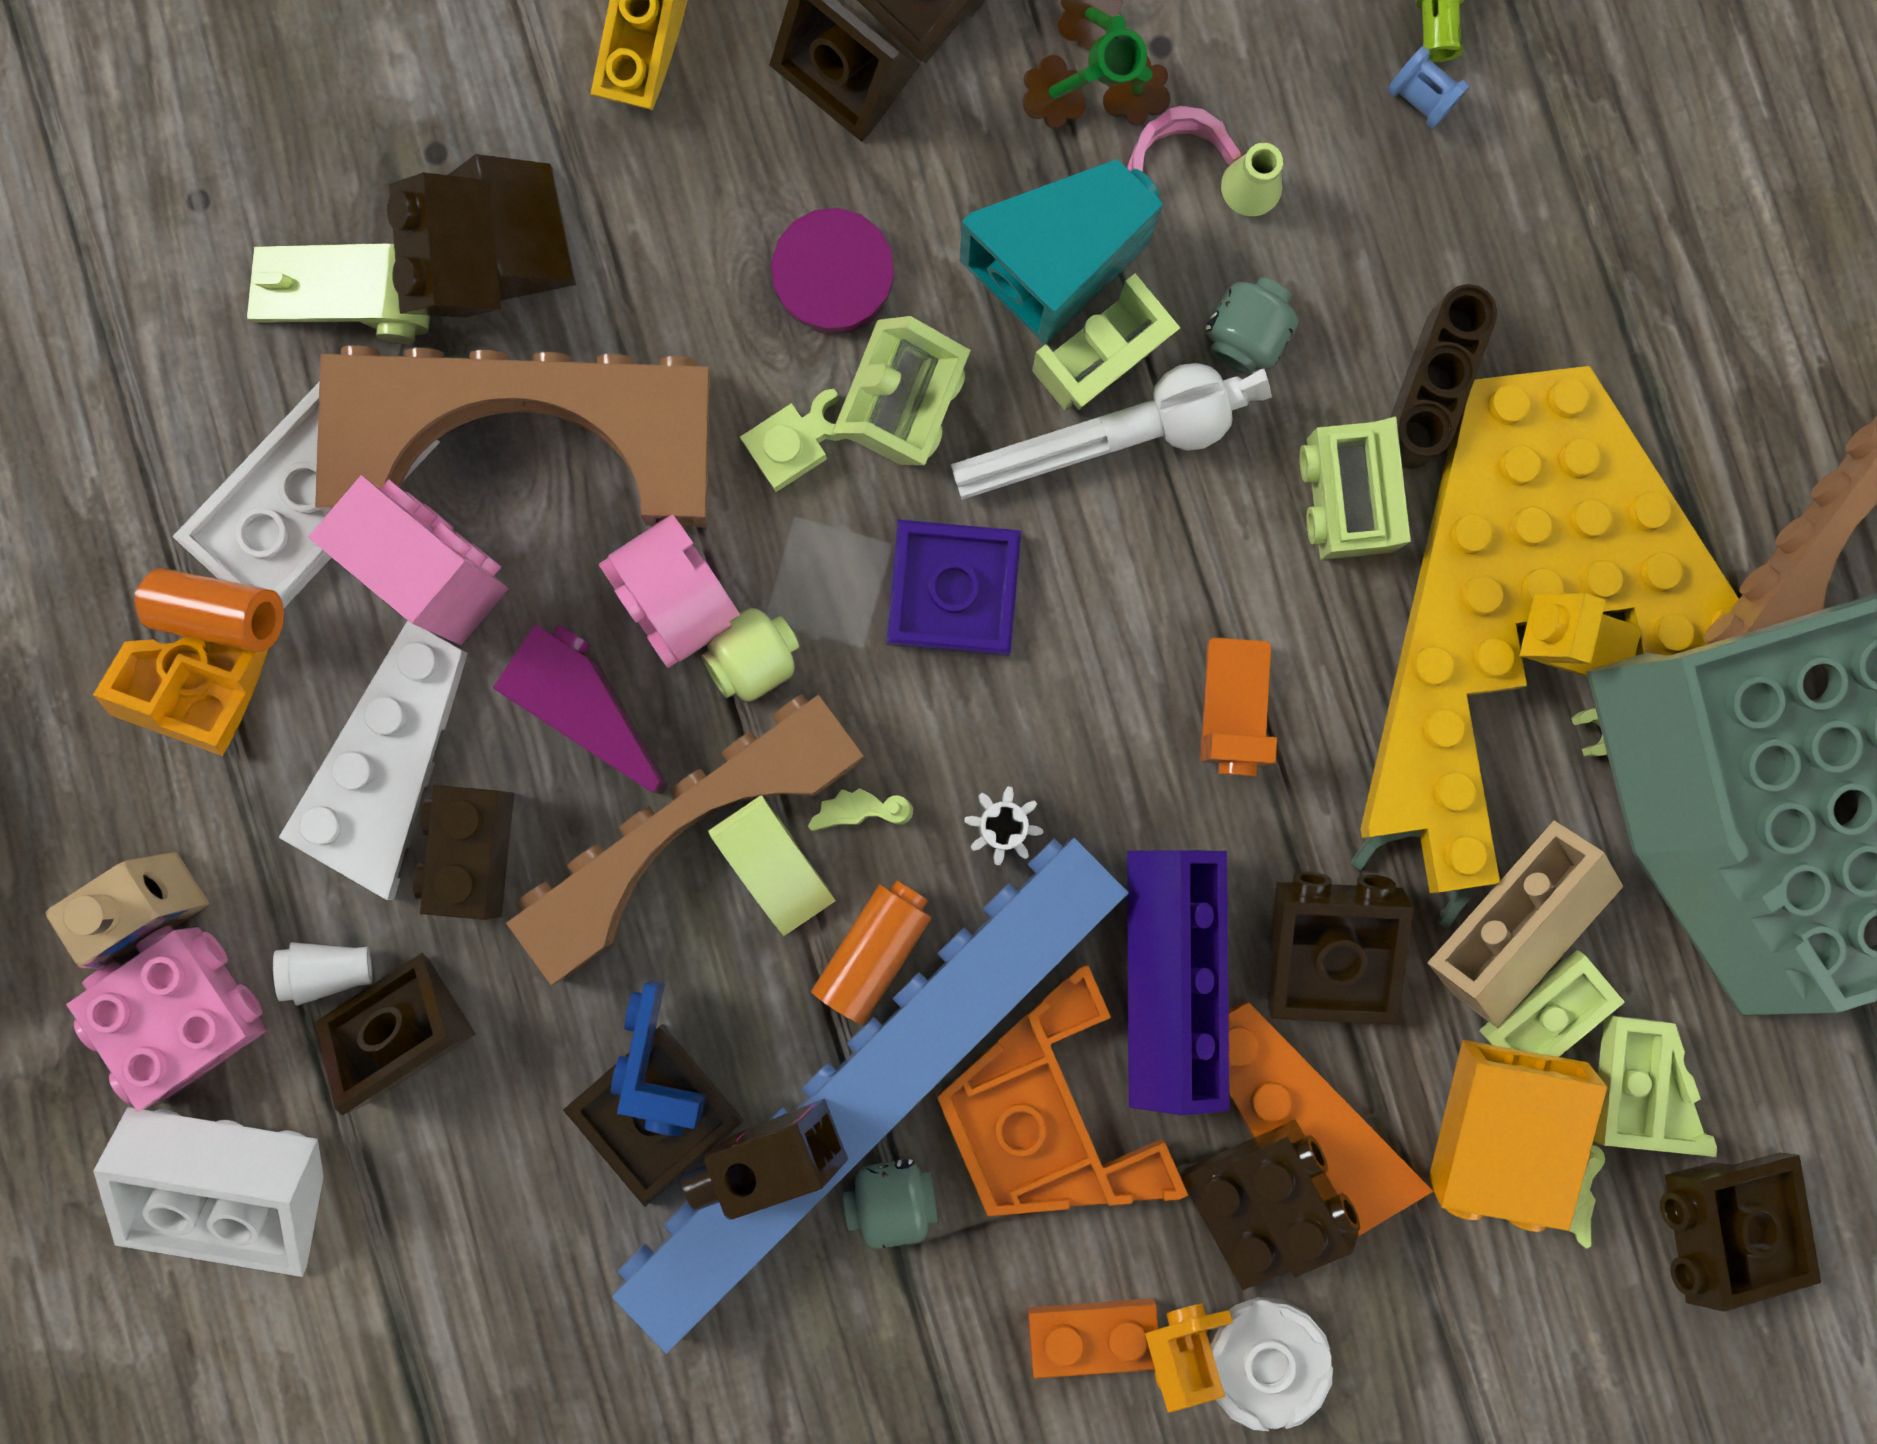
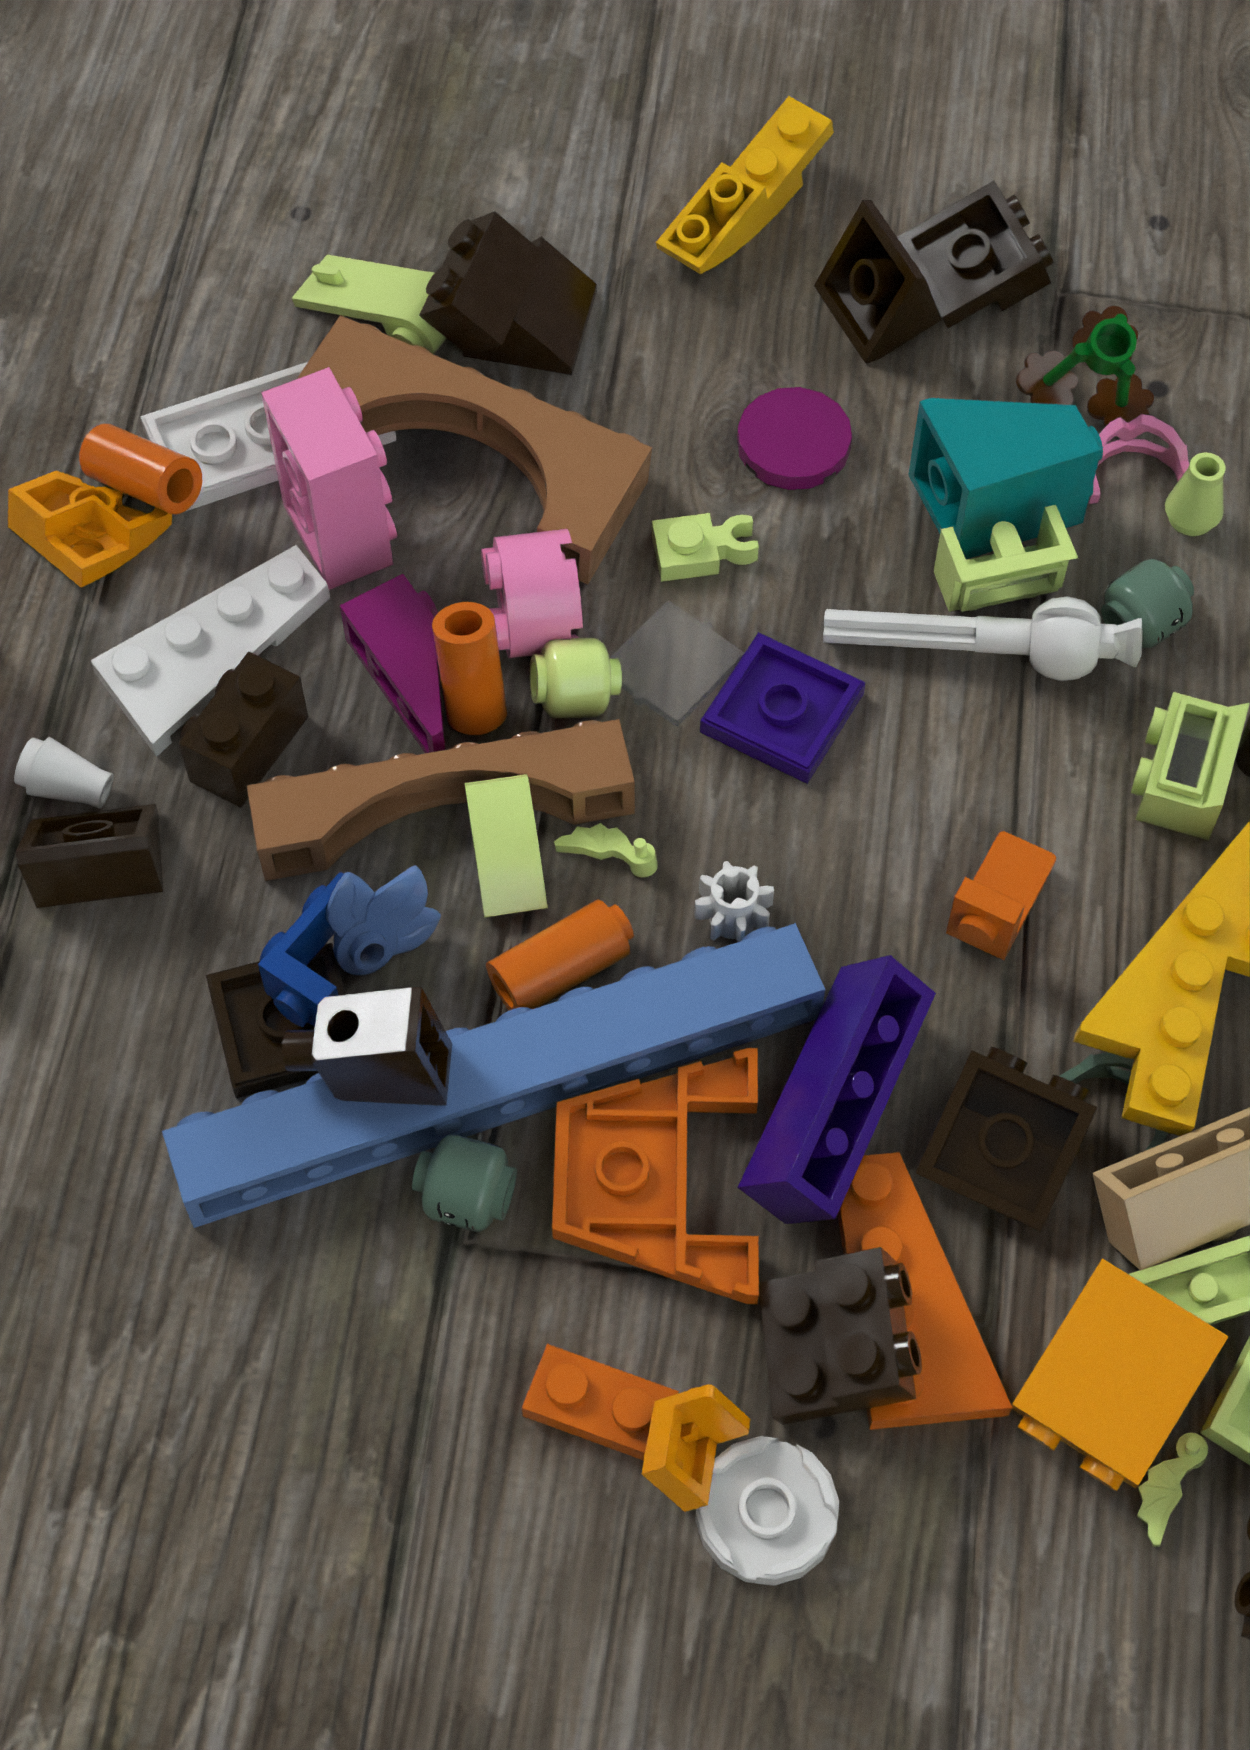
camera: 30 degrees right, 25 degrees down
yellowish green window [832,316,971,465] -> none
none -> medium blue plate [326,865,441,975]
none -> orange brick [432,602,507,735]

